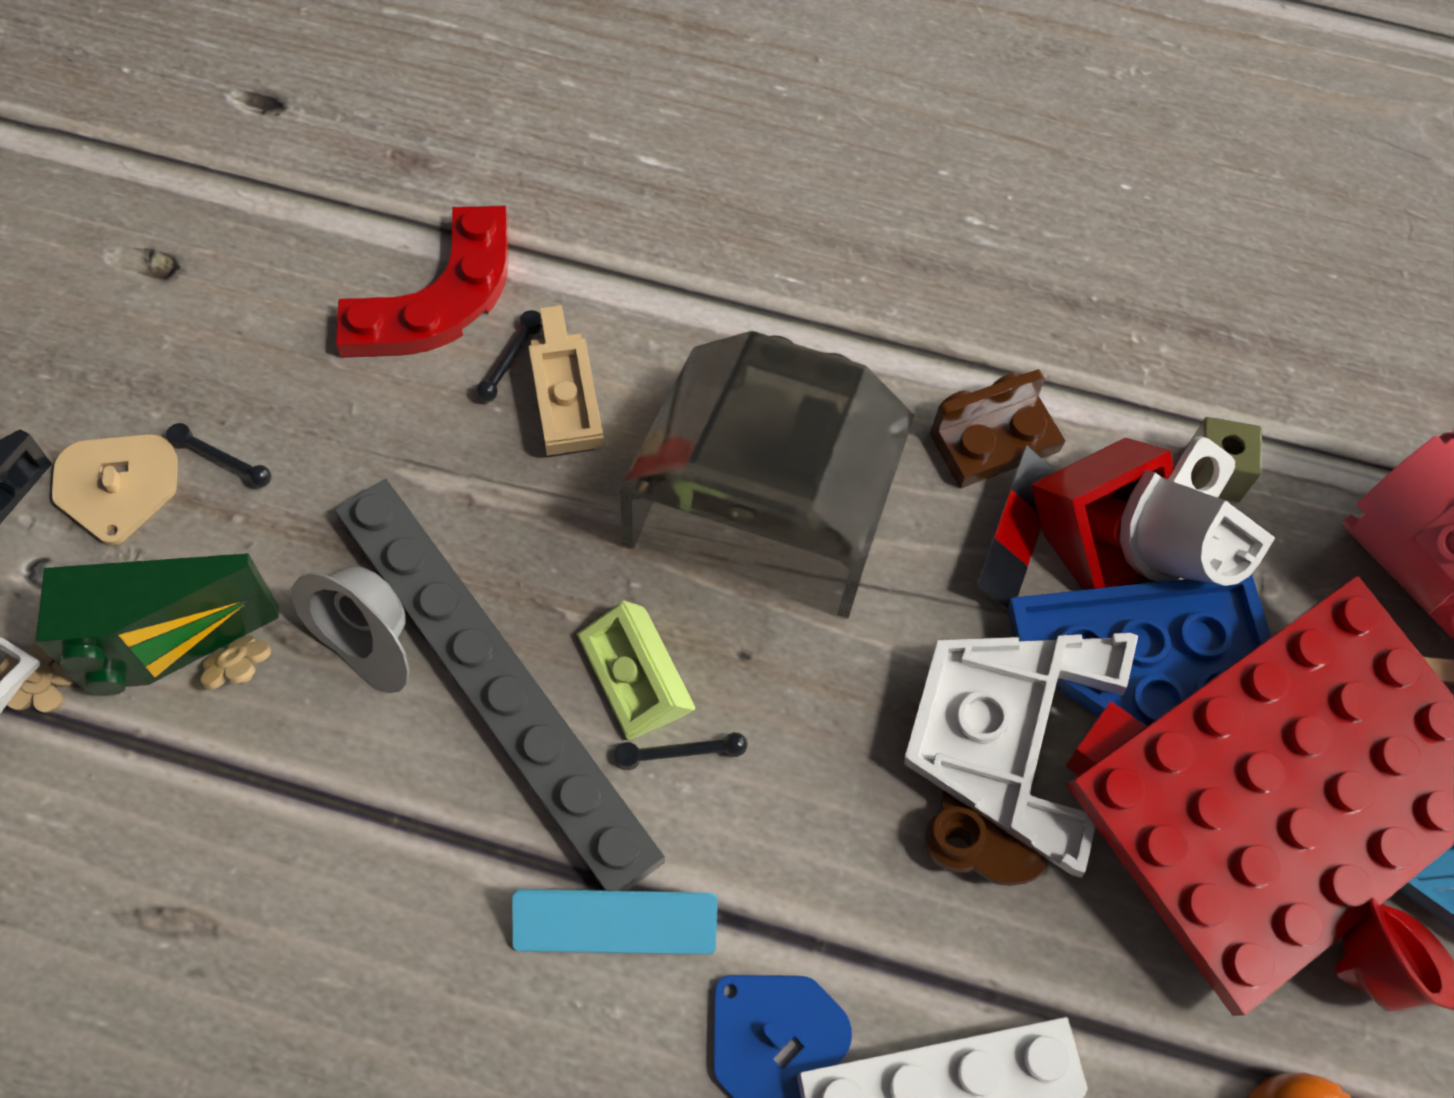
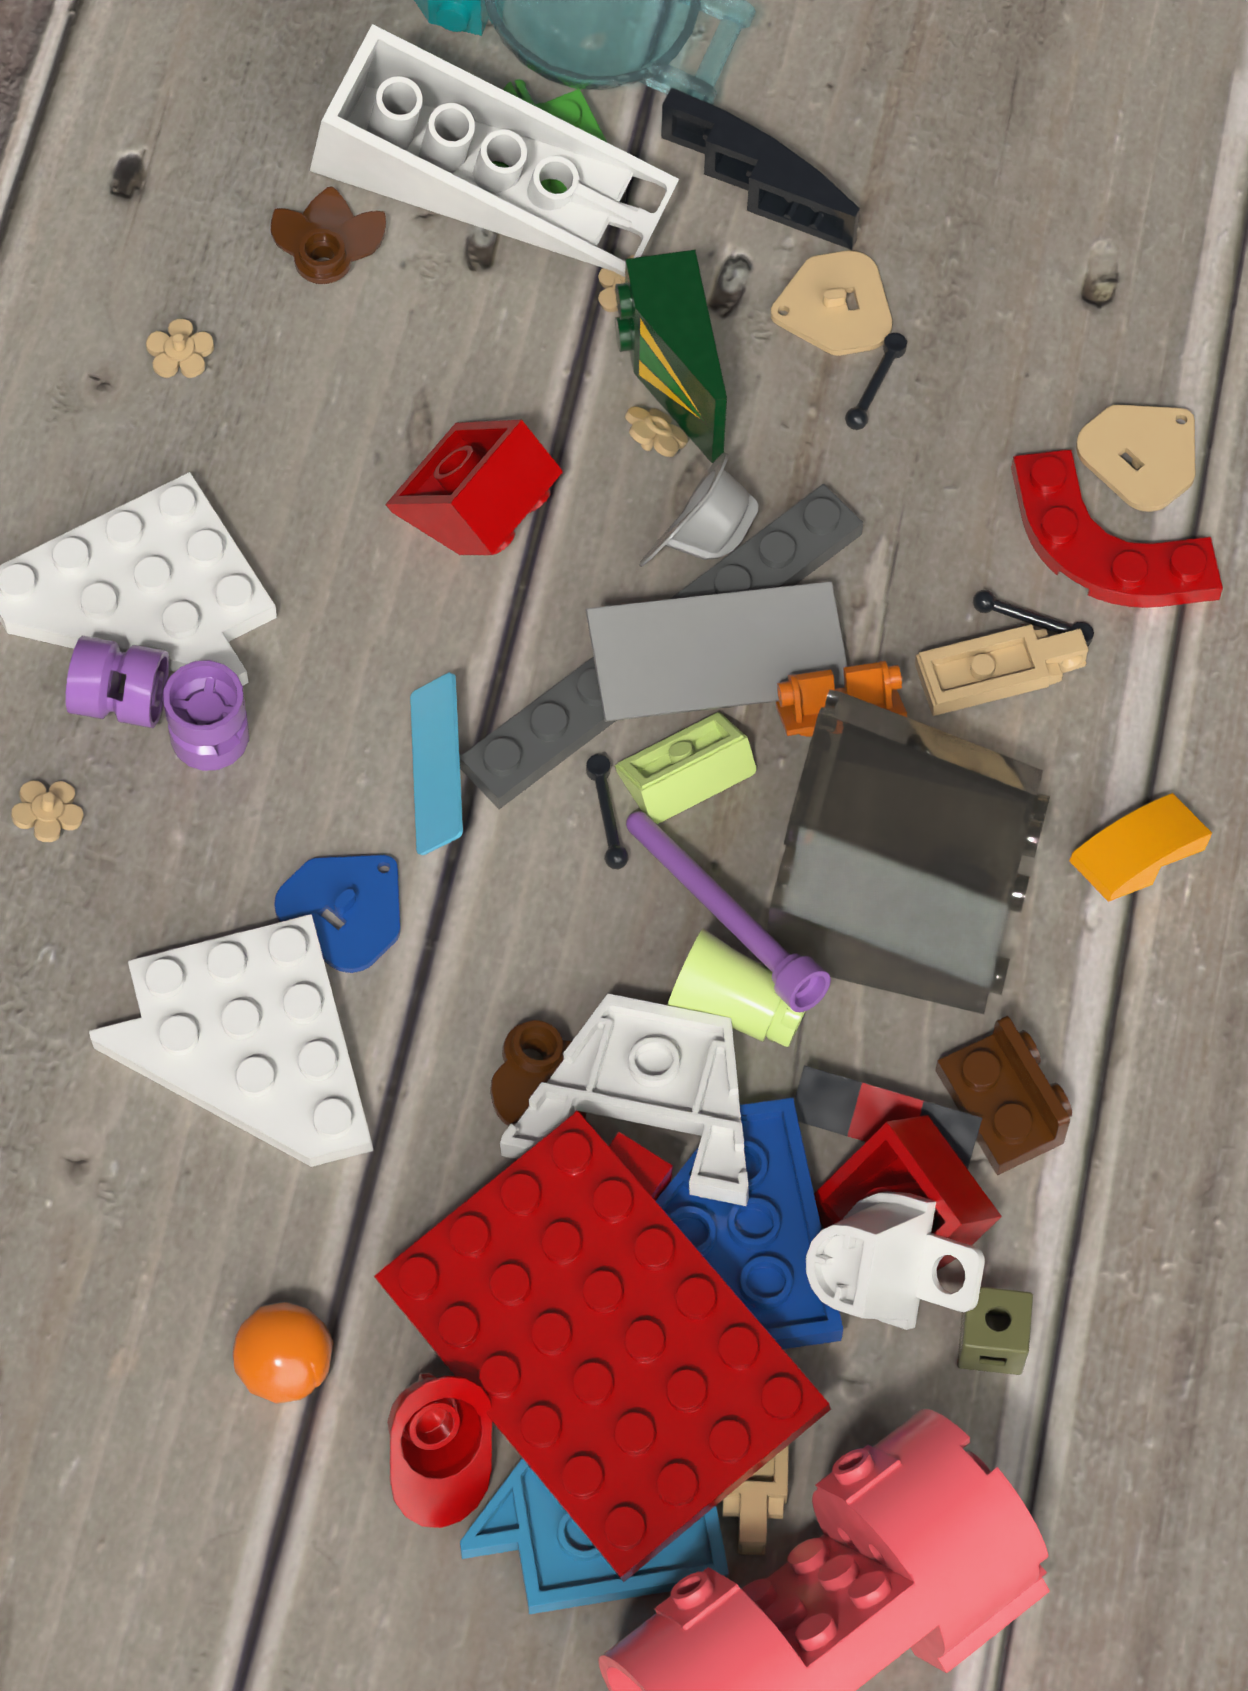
camera: 90 degrees right, 0 degrees up
none -> red slope [385,419,563,555]
none -> light grey piece [585,581,848,722]
none -> medium lavender piece [626,811,831,1012]
none -> yellowish green plant [667,928,806,1047]
none -> orange hinge [776,661,907,737]
none -> light orange slope [1069,793,1212,902]
none -> tan piece [1076,405,1195,512]

